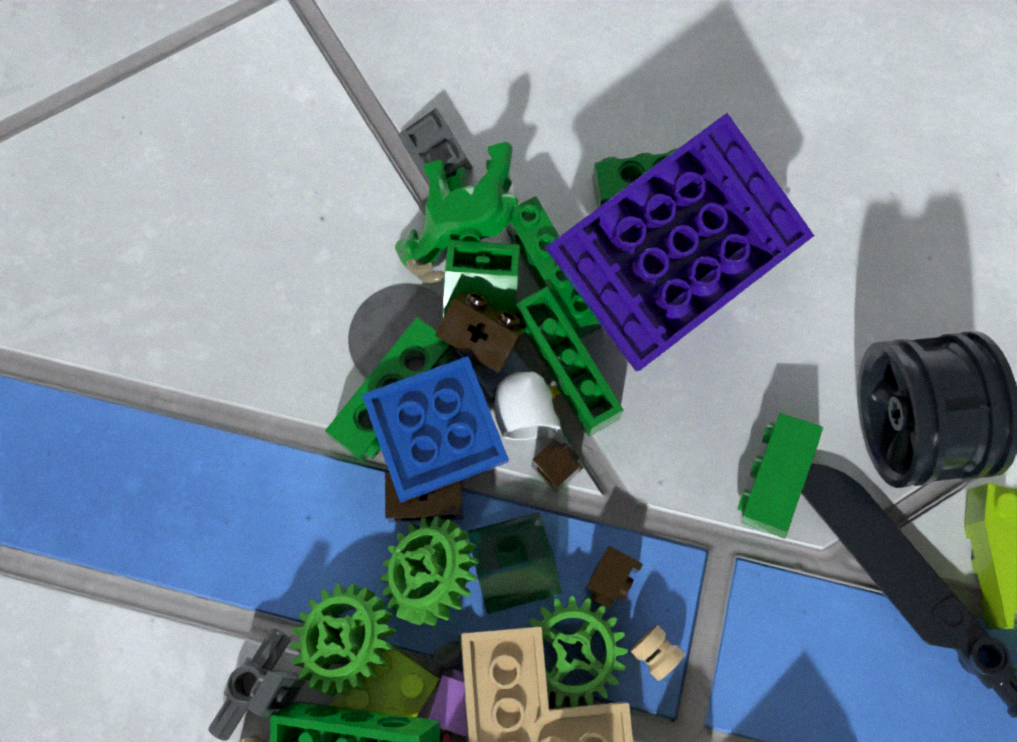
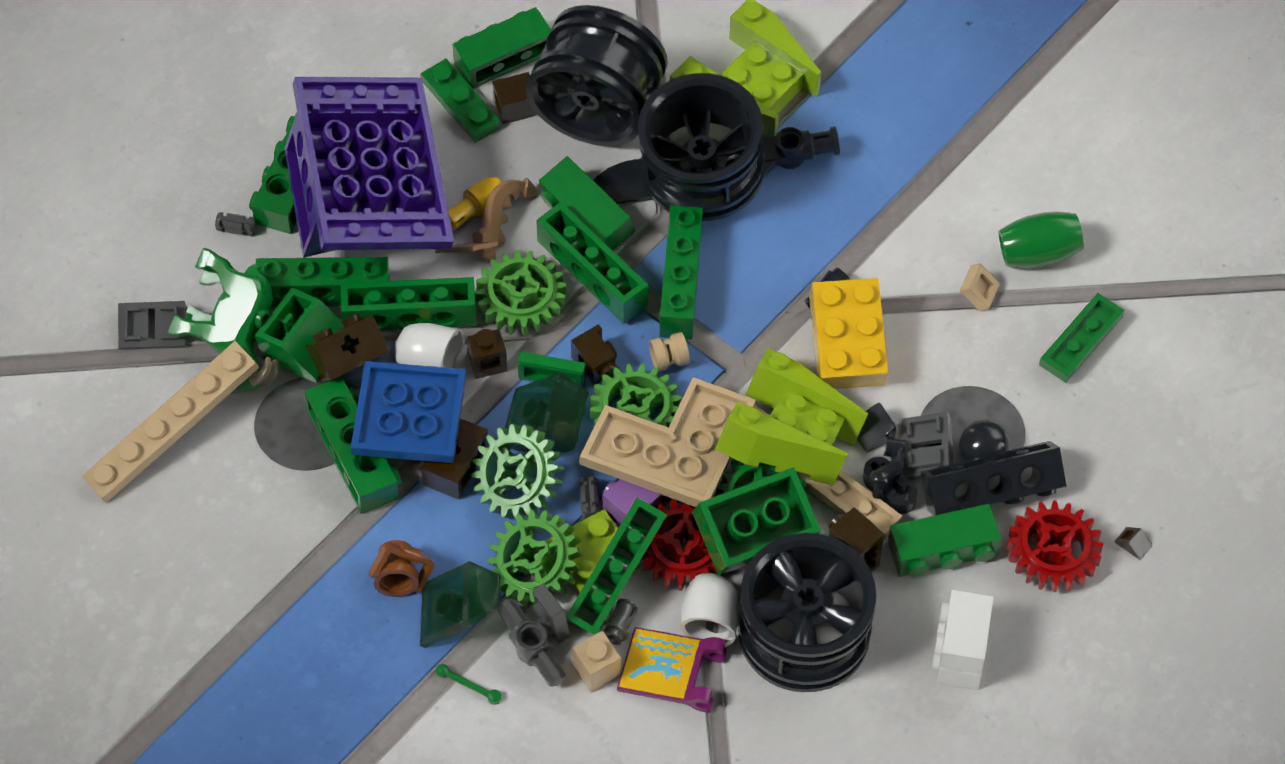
camera: 65 degrees left, 15 degrees down
none -> tan plate [82,341,259,503]
none -> dark grey piece [215,212,256,236]
none -> dark orange piece [369,540,434,597]
none -> green plate [420,58,501,143]
none -> clear green slope [420,561,500,648]
none -> medium nougat piece [435,178,539,263]
none -> green hinge [435,664,501,705]
none -> yellow arm [448,177,502,230]
none -> green brick [452,7,551,88]
none -> bright green gear [475,250,567,335]
none -> dark brown brick [492,72,538,124]
none -> green tile [517,351,586,390]
none -> green brick [536,202,648,324]
none -> black wheel [638,73,765,221]
none -> green brick [659,205,703,340]

